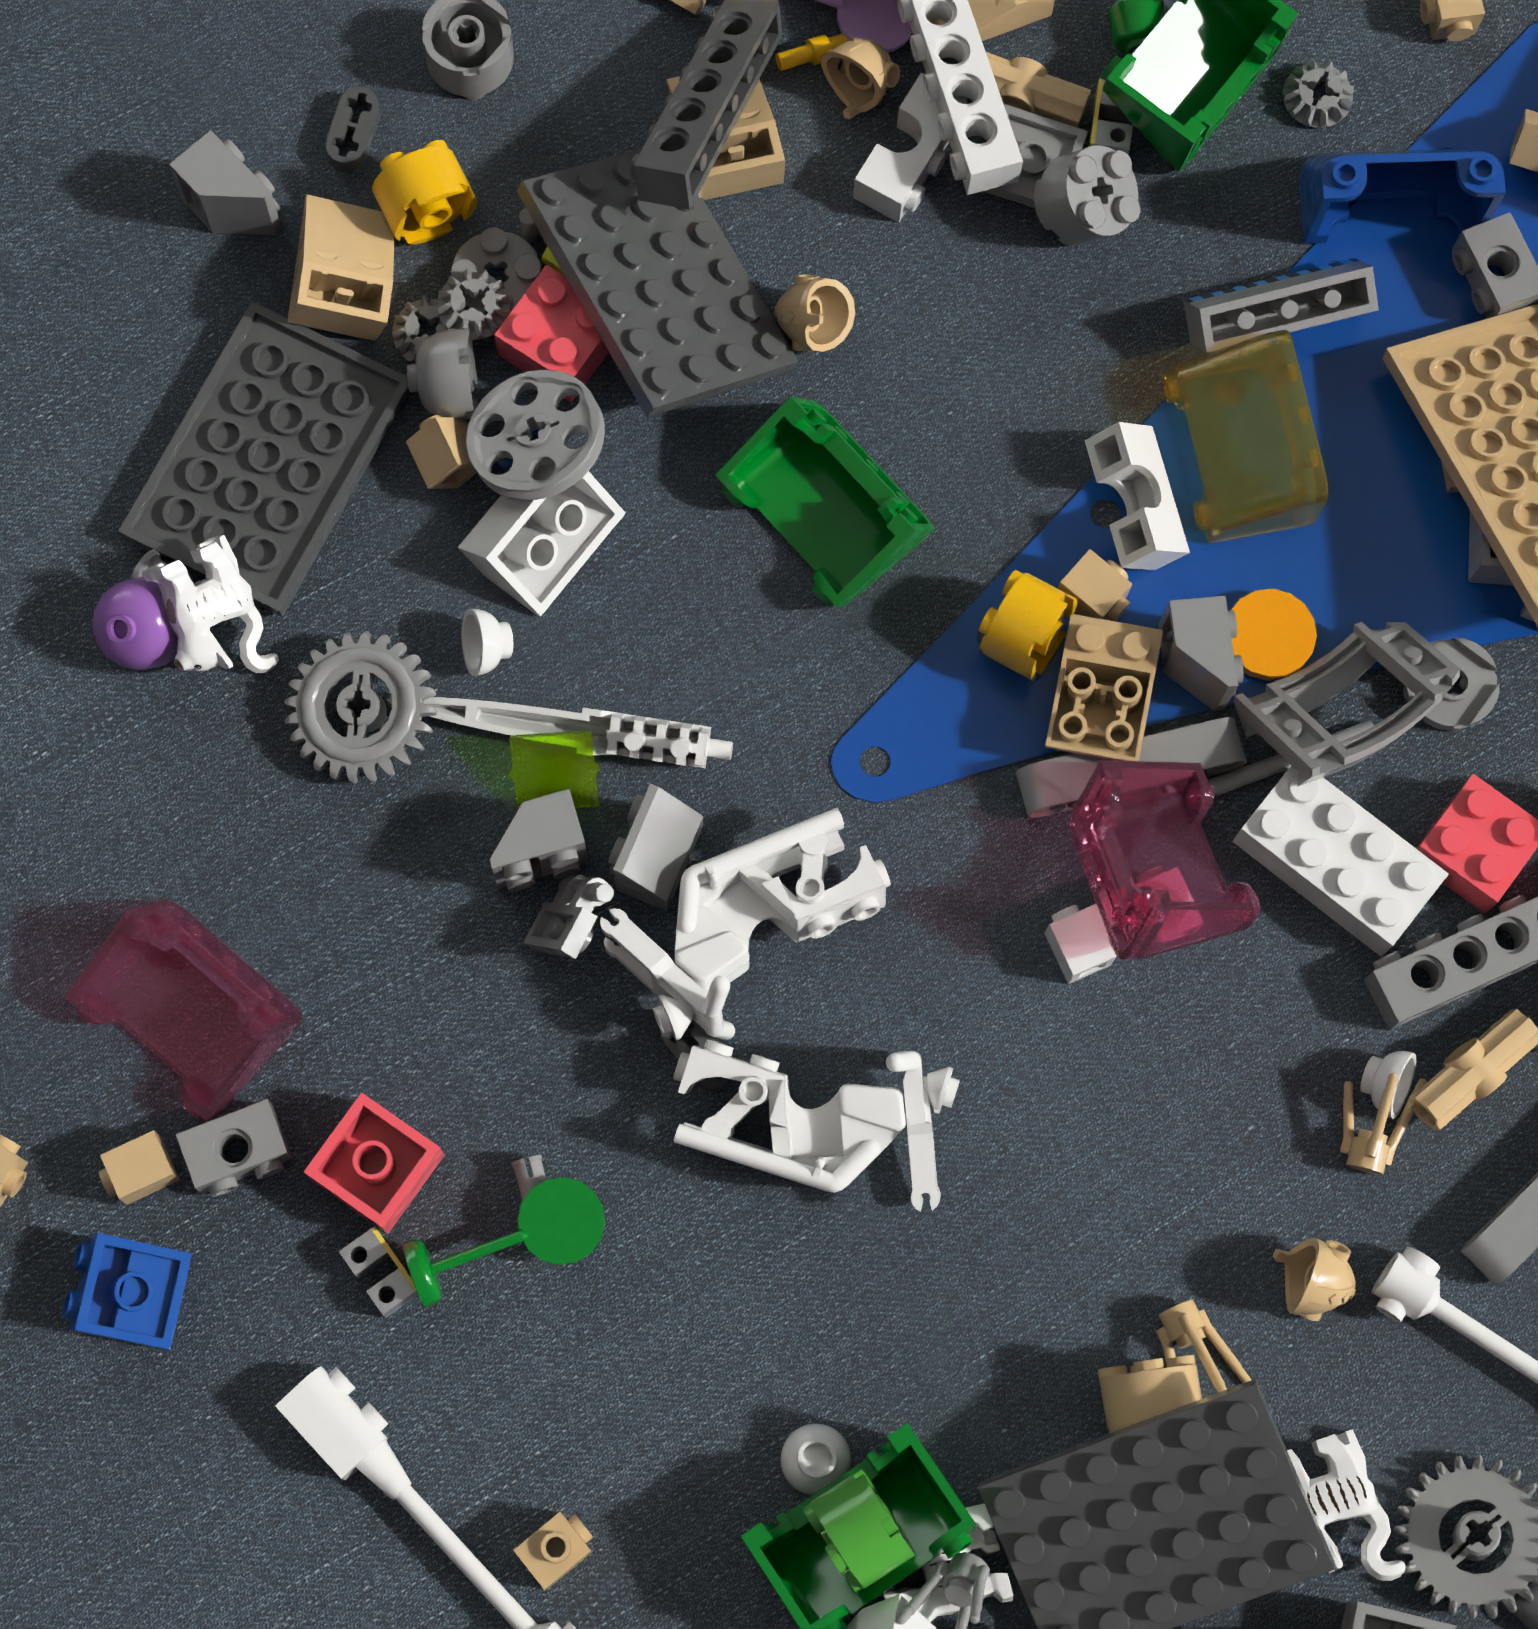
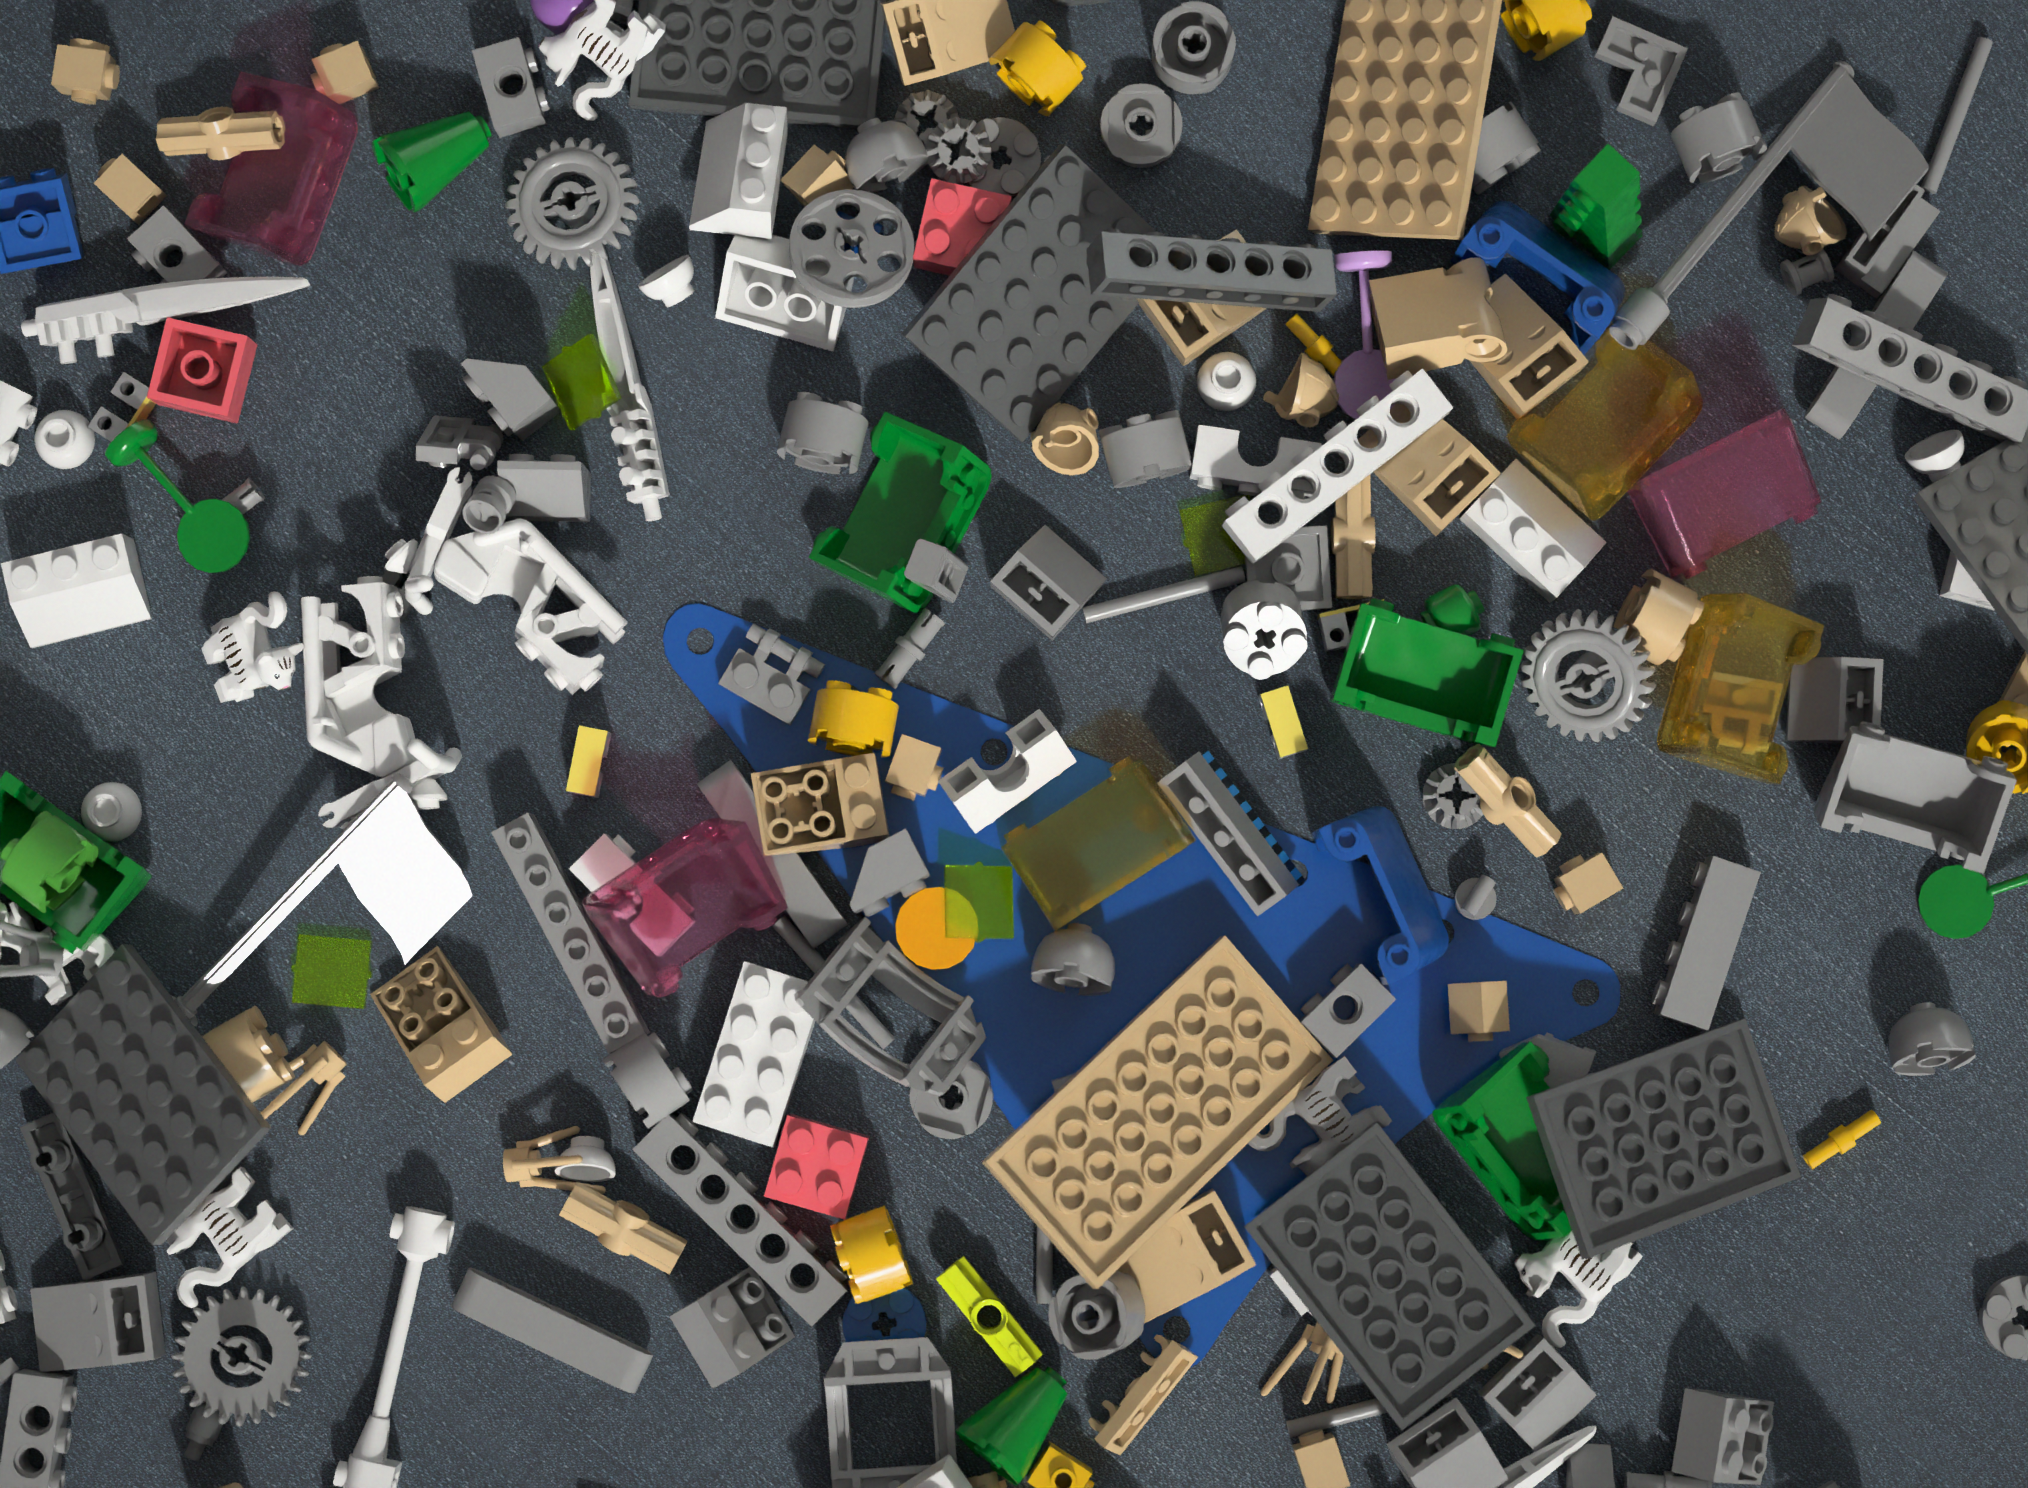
camera: 75 degrees right, 10 degrees up
tan helmet [1272,1238,1356,1321] -> none
none -> white slope [1,533,153,648]
none -> white piece [21,277,310,364]
none -> white piece [35,410,95,469]
none -> tan piece [156,107,286,160]
none -> flag [171,774,472,1027]
none -> white animal [201,591,305,703]
none -> clear neon green piece [291,934,373,1009]
none -> tan brick [310,41,380,106]
none -> tan slope [370,946,512,1103]
none -> green cone [372,111,491,213]
none -> light grey wheel [463,476,516,534]
none -> light grey brick [472,37,550,138]
none -> light grey brick [491,813,650,1054]
none -> light yellow piece [566,726,612,798]
none -> light grey brick [602,1032,693,1129]
none -> white slope [689,103,788,239]
none -> light grey plate [718,623,825,726]
none -> light grey brick [777,392,868,474]
none -> light grey pin [874,608,945,689]
none -> light grey slope [904,539,969,603]
none -> clear neon green piece [944,862,1014,943]
none -> light grey slope [990,525,1107,641]
none -> light grey cylinder [1031,923,1115,996]
none -> light grey bar [1082,566,1246,623]
none -> light grey brick [1098,410,1192,488]
none -> light grey plate [1100,83,1183,168]
none -> clear neon green piece [1179,494,1251,576]
none -> white piece [1197,352,1256,411]
none -> light yellow piece [1258,686,1308,760]
none -> tan piece [1453,744,1562,857]
none -> light grey plate [1454,874,1497,920]

